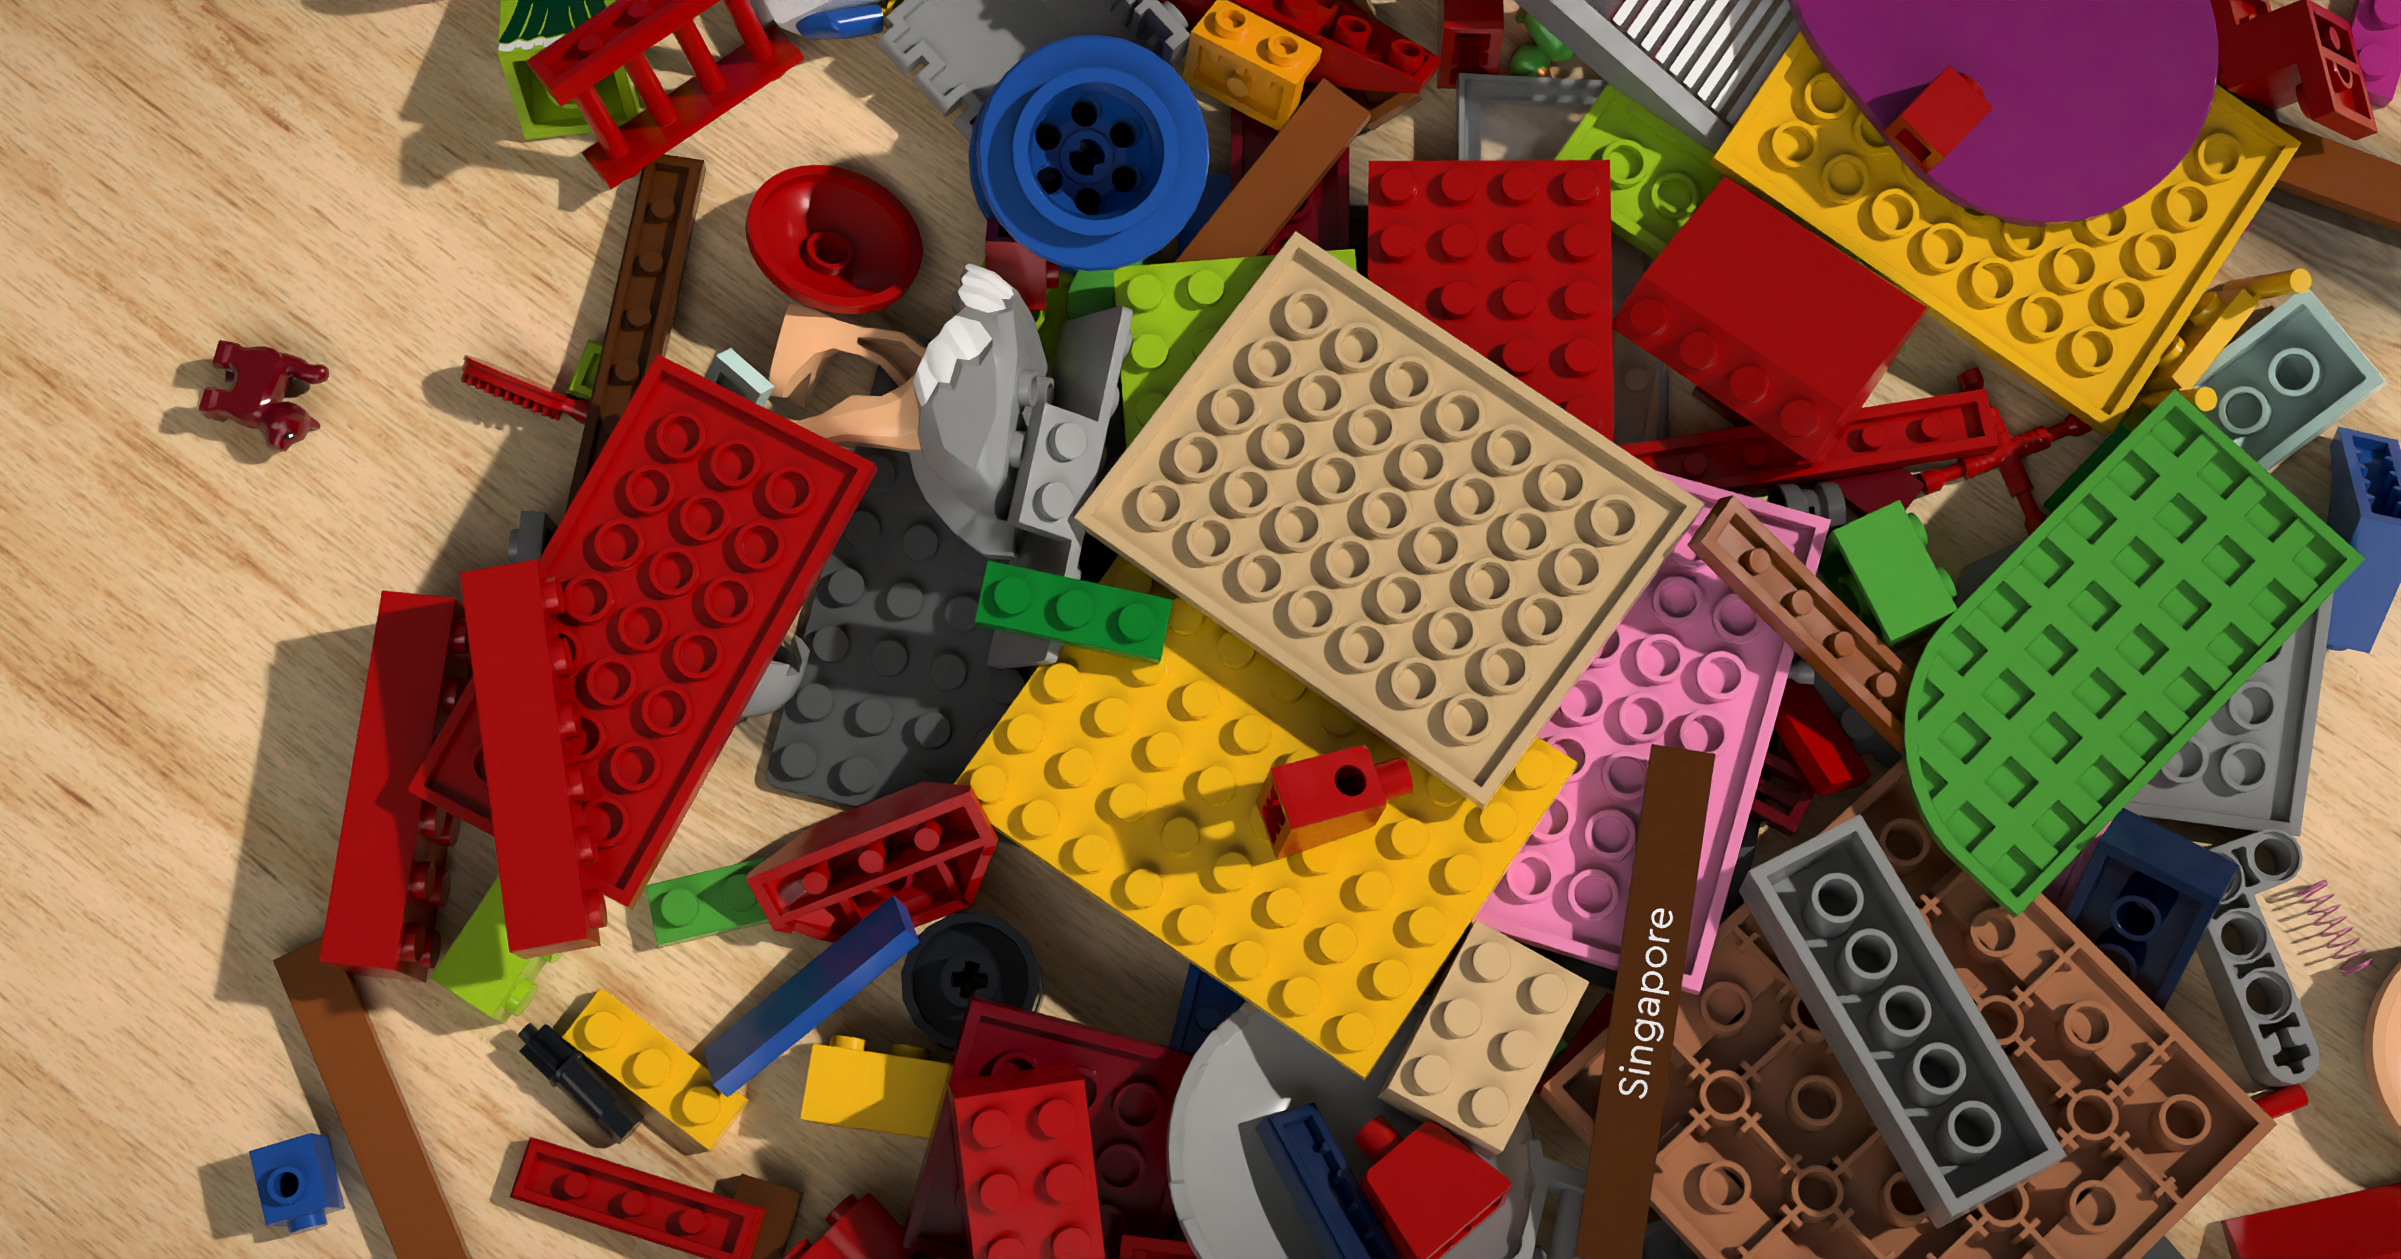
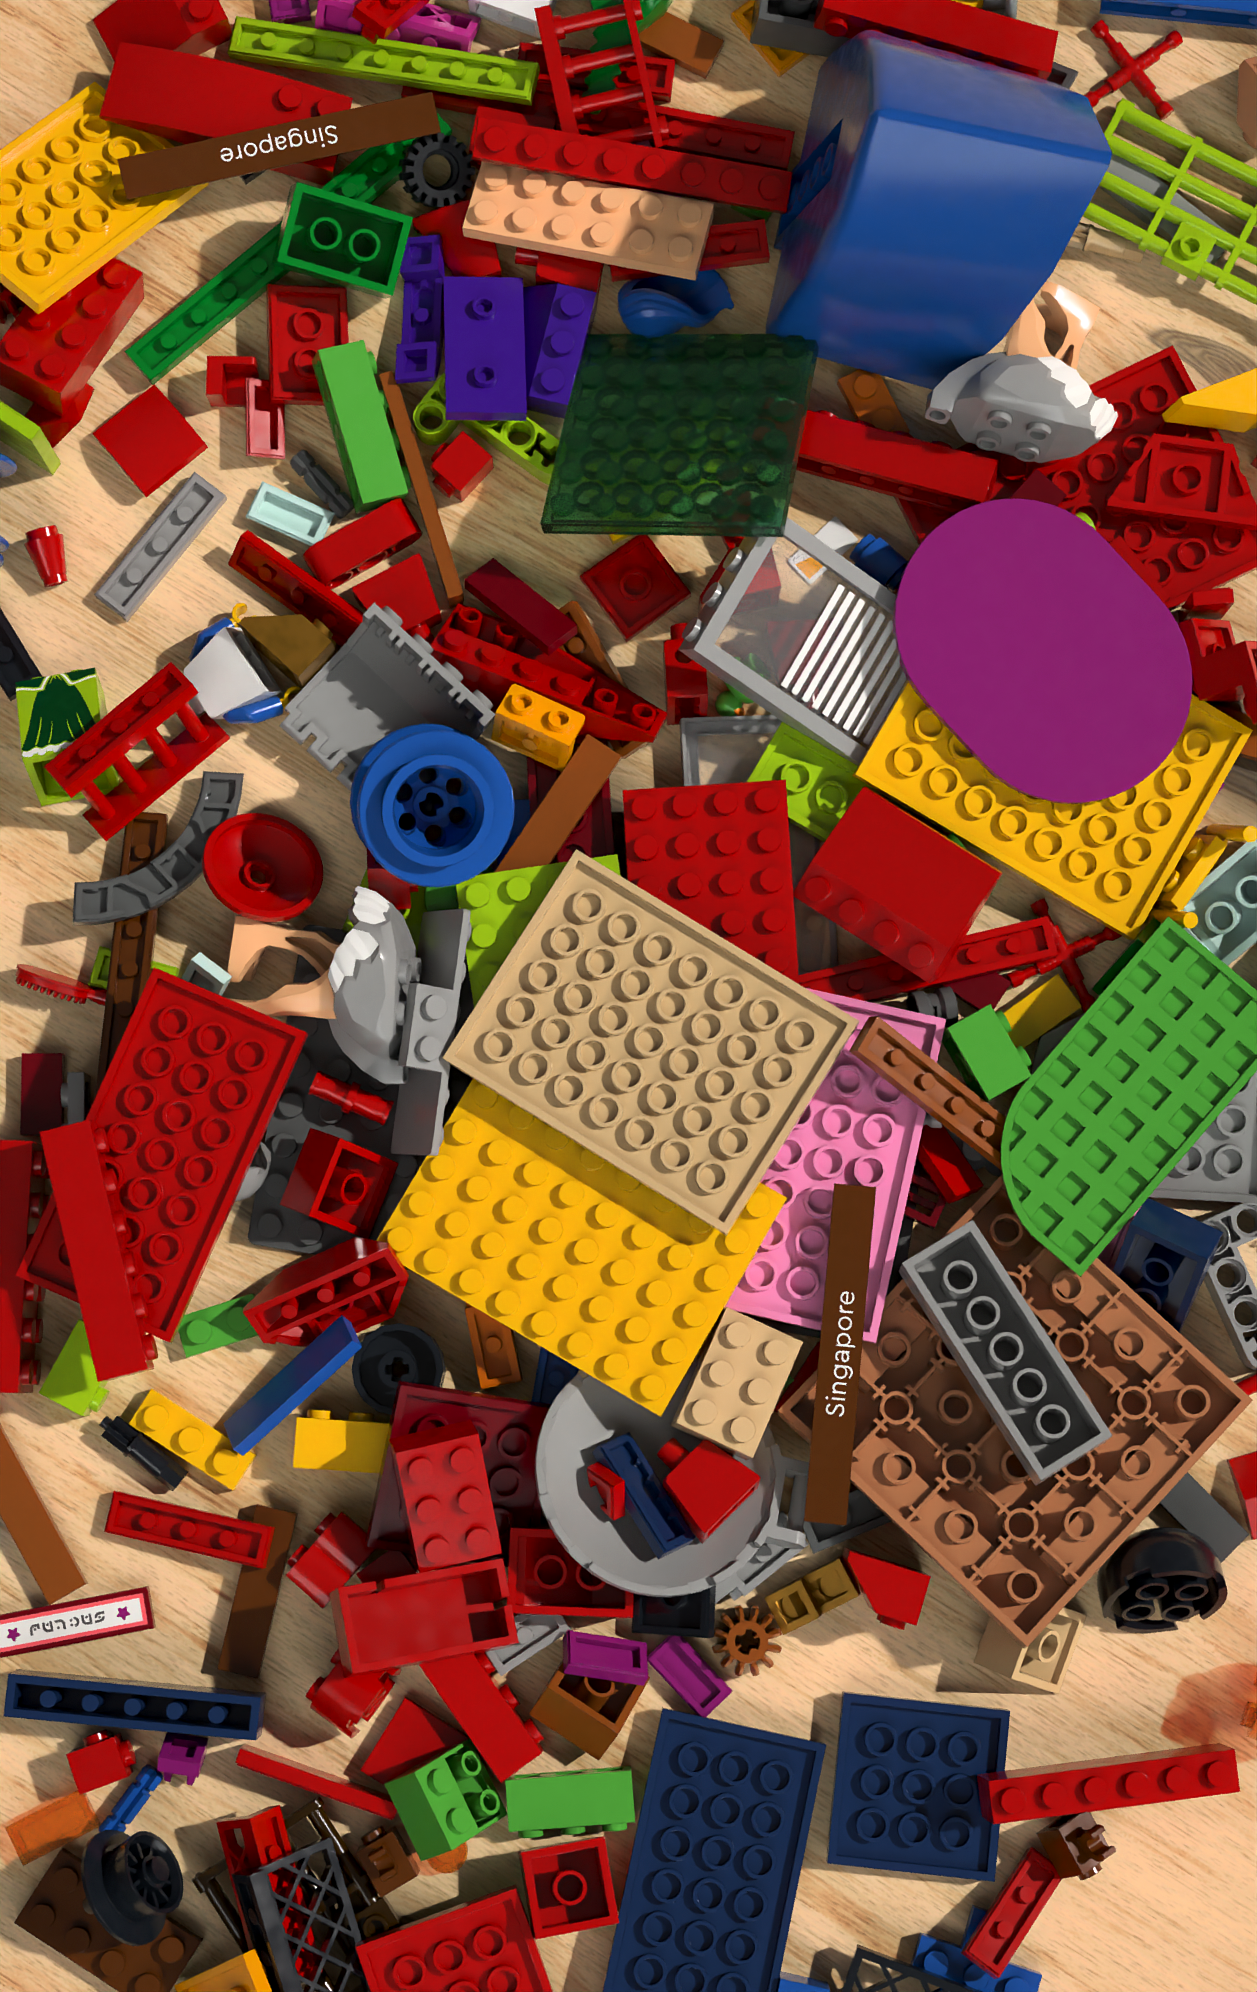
camera: 10 degrees left, 5 degrees up
green plate [974,560,1173,664] -> none
red torso [1256,745,1413,860] -> none
red brick [1883,65,1994,174] -> none
none -> dark red tile [20,1053,65,1136]
none -> dark grey tile [73,771,244,925]
none -> red slope [279,1128,398,1239]
none -> red pin [308,1070,394,1126]
none -> orange hinge [465,1303,523,1389]
none -> red tile [587,1461,625,1521]
none -> yellow tile [1004,974,1082,1048]

